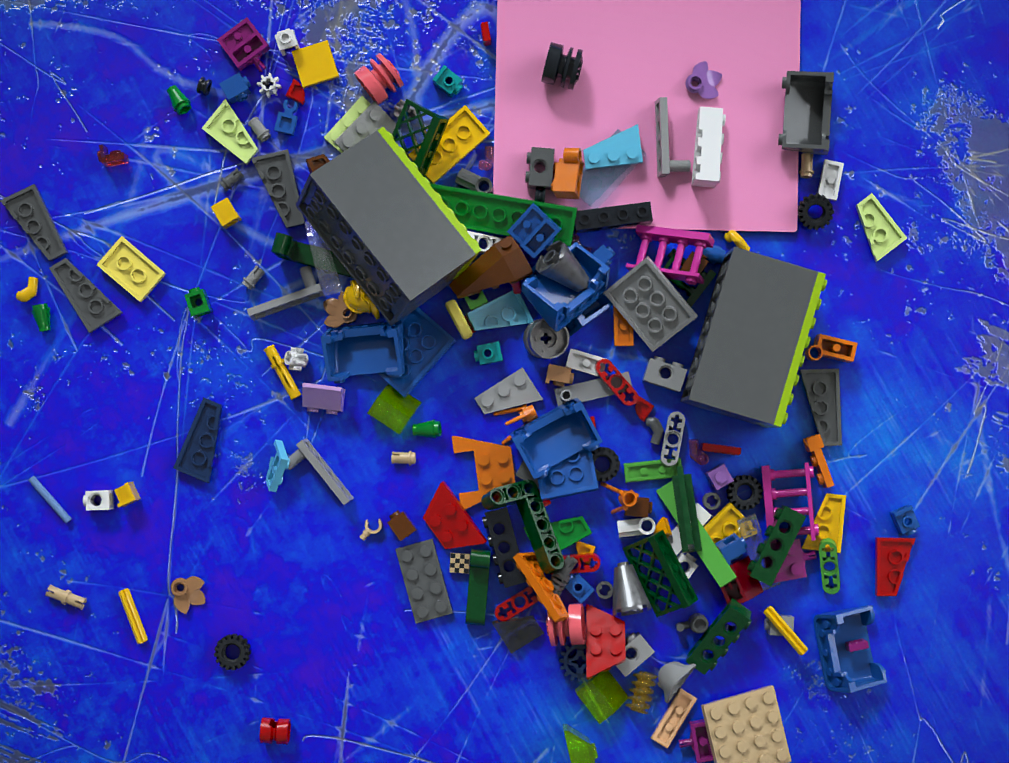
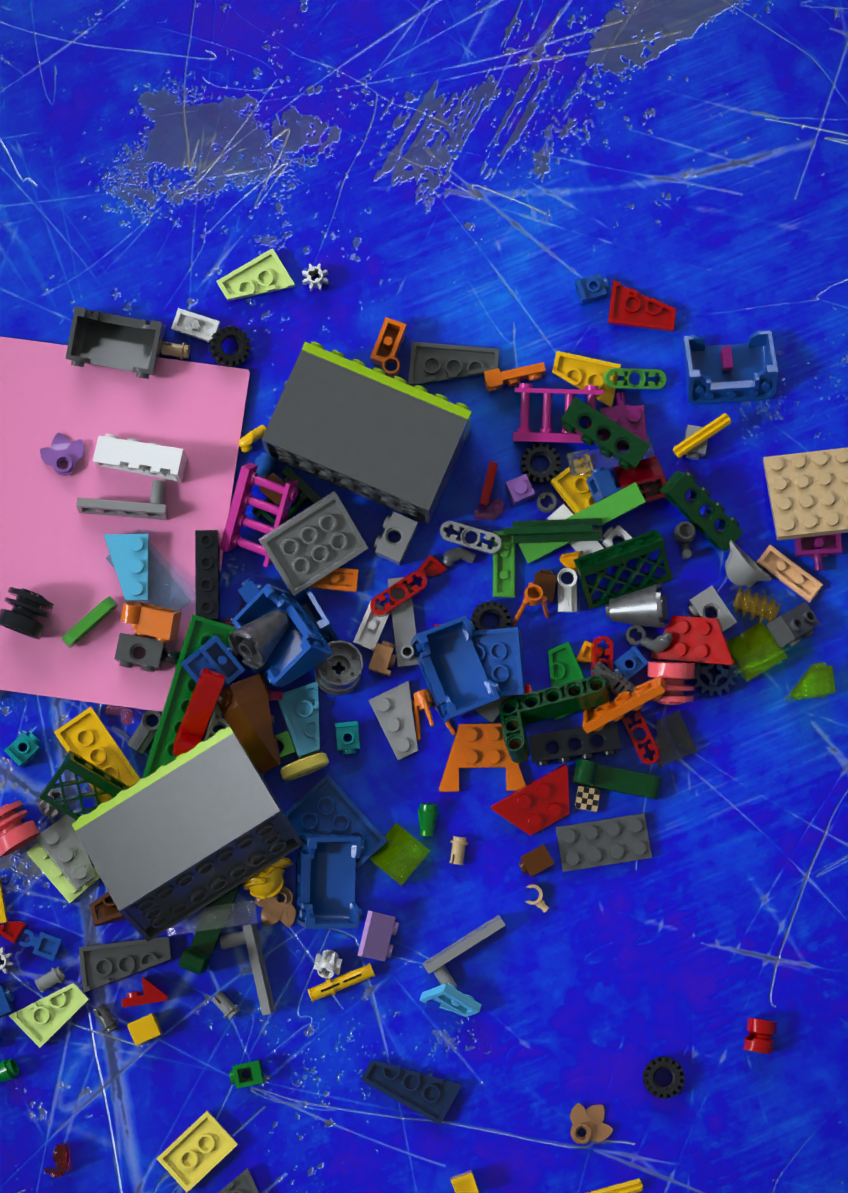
camera: 85 degrees left, 5 degrees down
none -> bright green beam [62,596,118,648]
none -> red slope [122,976,170,1008]
none -> red beam [173,668,225,756]
none -> white gear [302,263,328,291]
none -> dark grey arm [641,632,673,653]
none -> dark grey brick [766,602,820,648]

